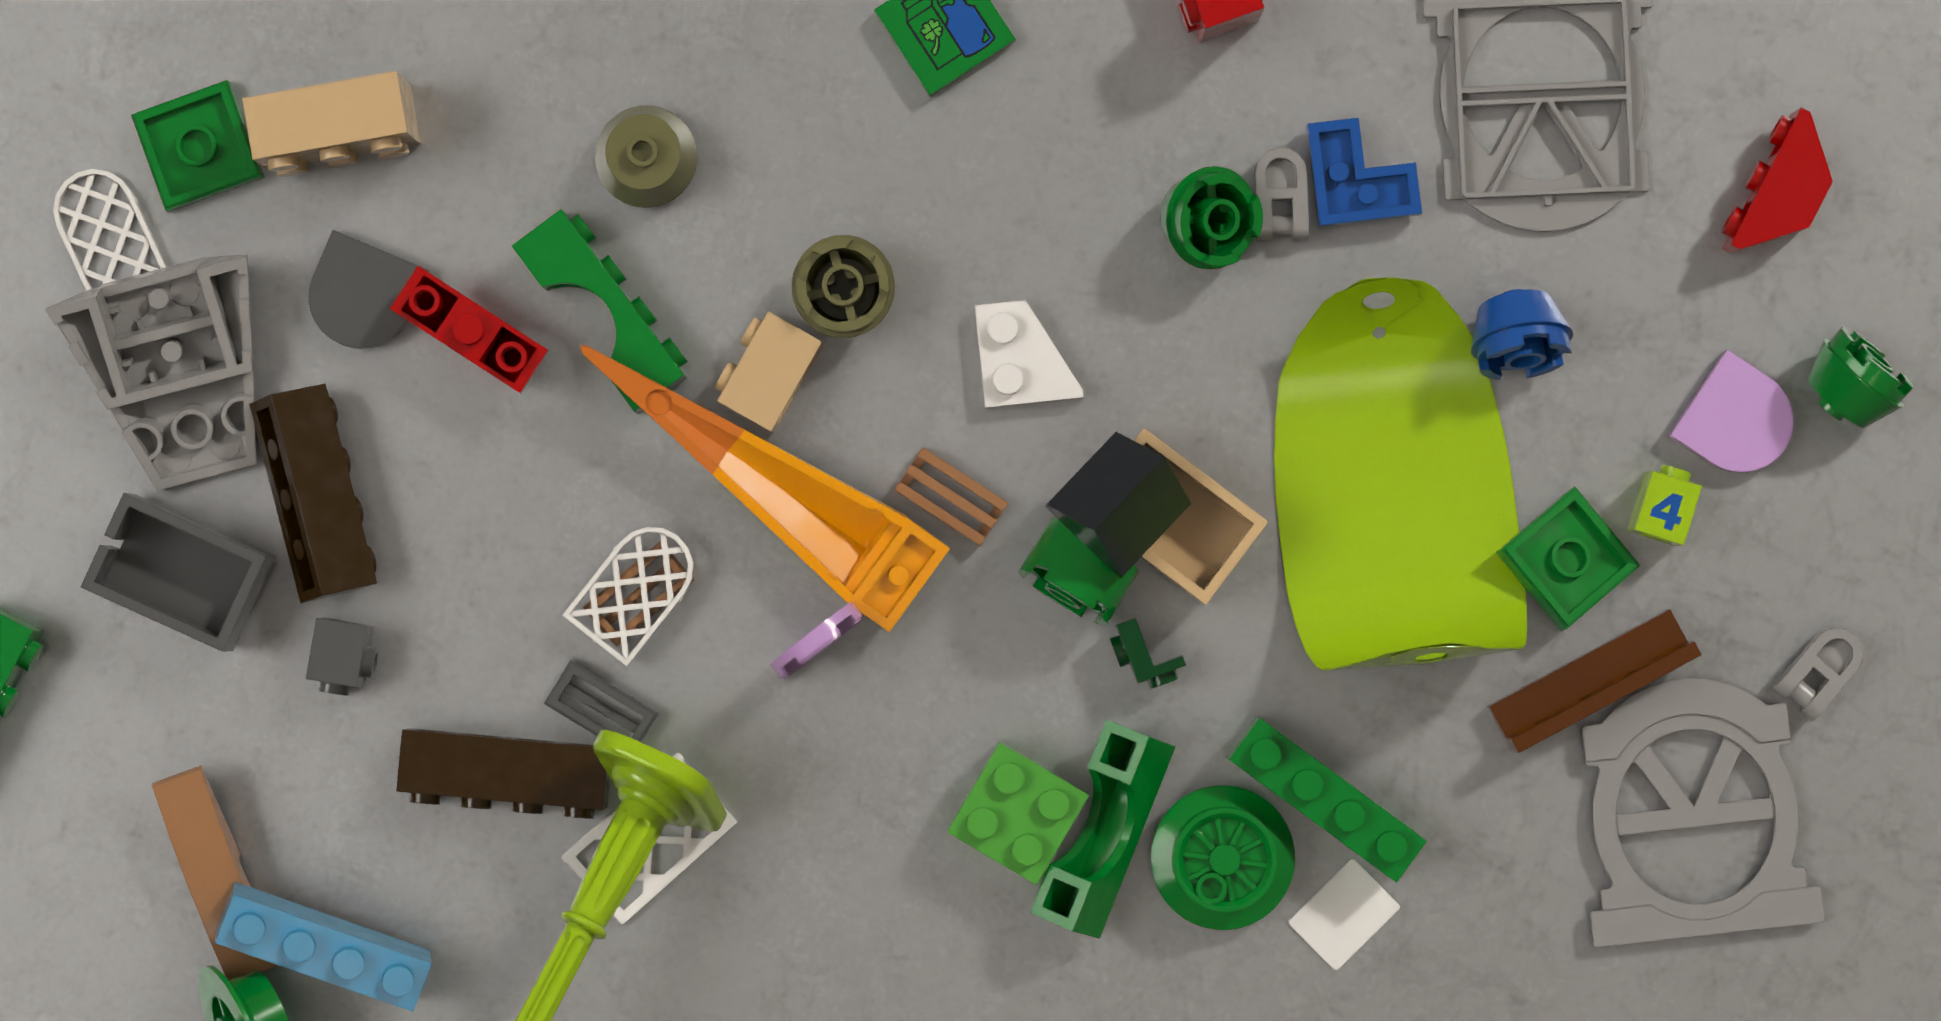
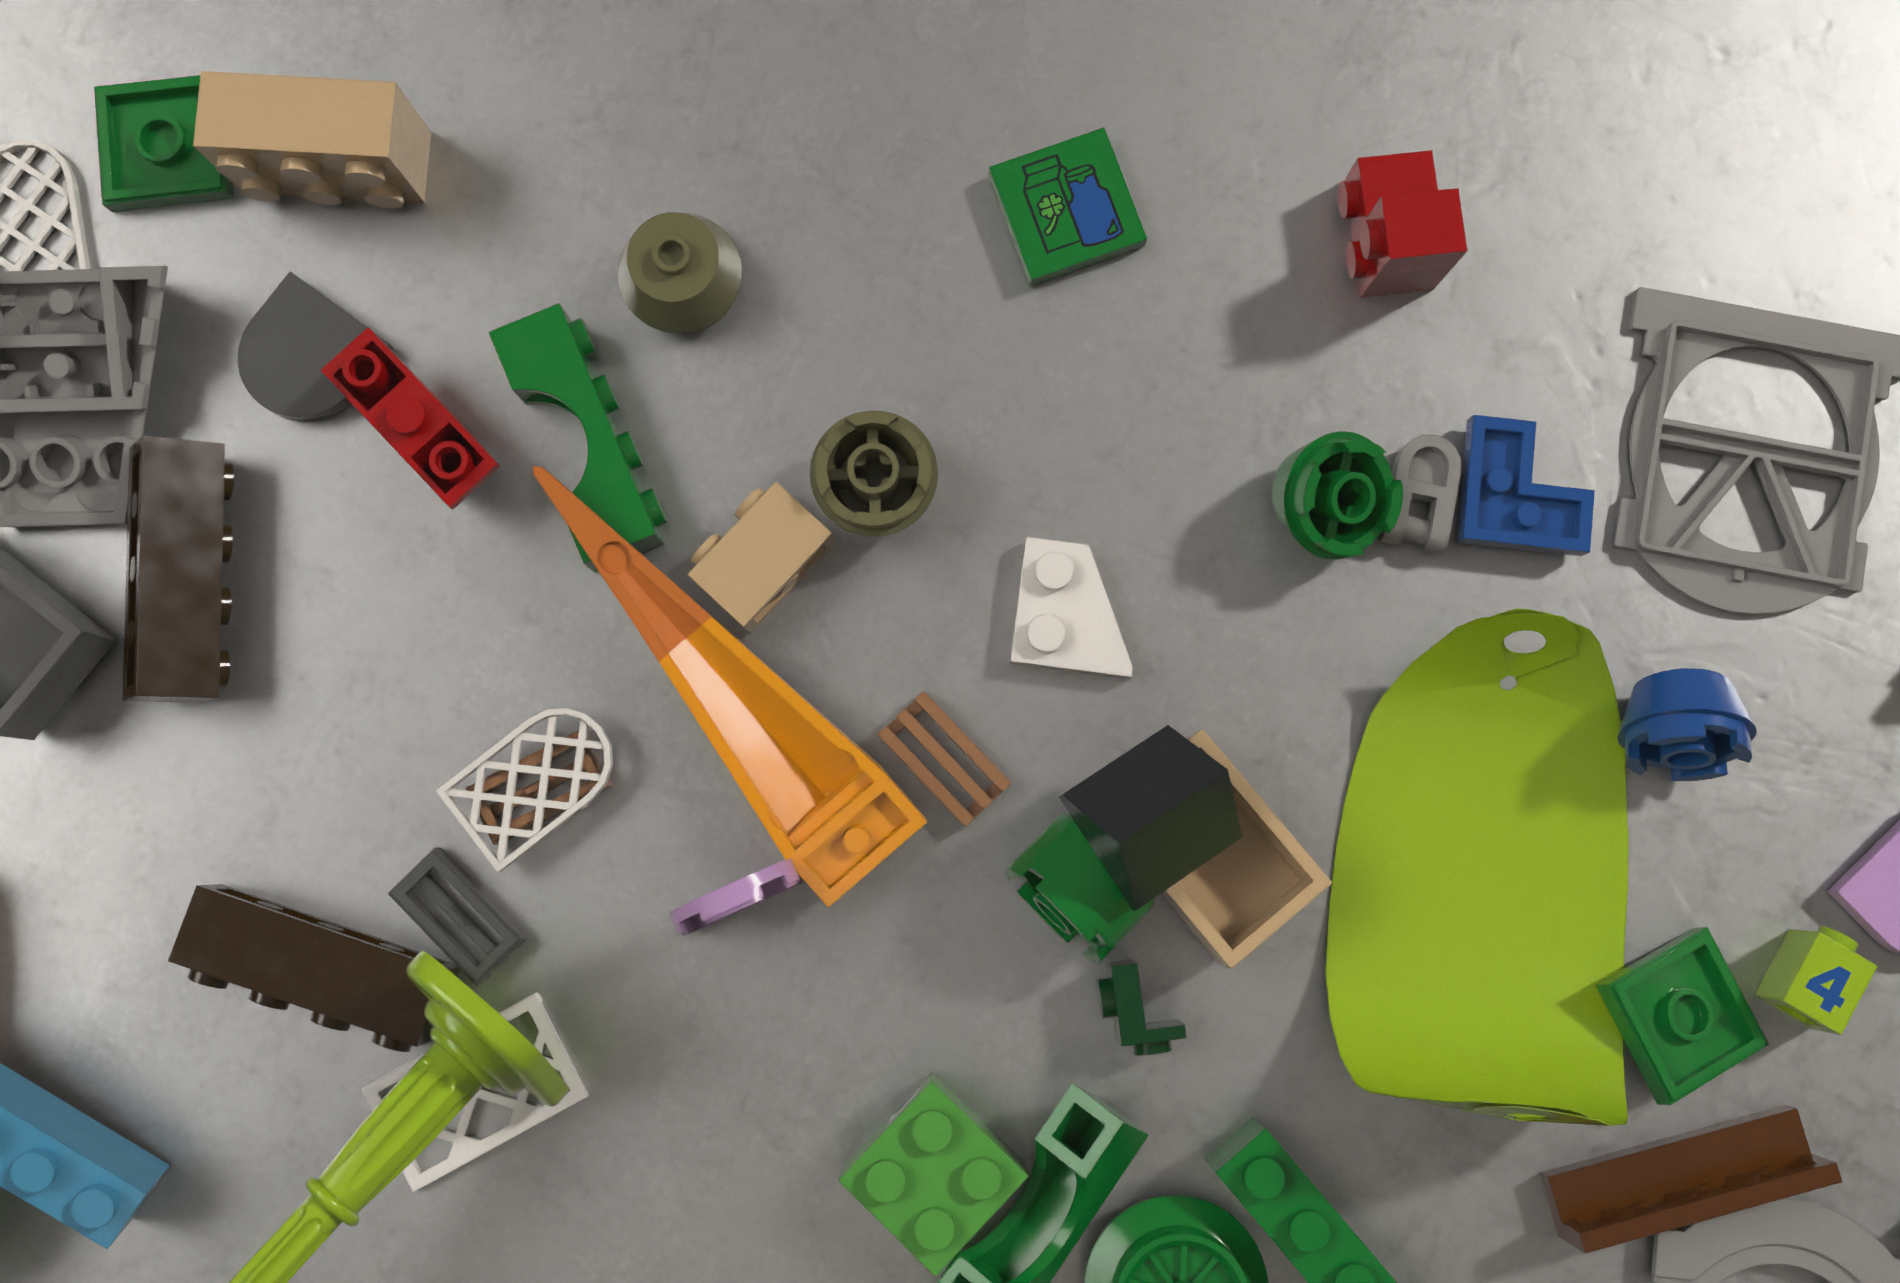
camera: 10 degrees right, 5 degrees down
dark grey brick [306,618,378,696] -> none

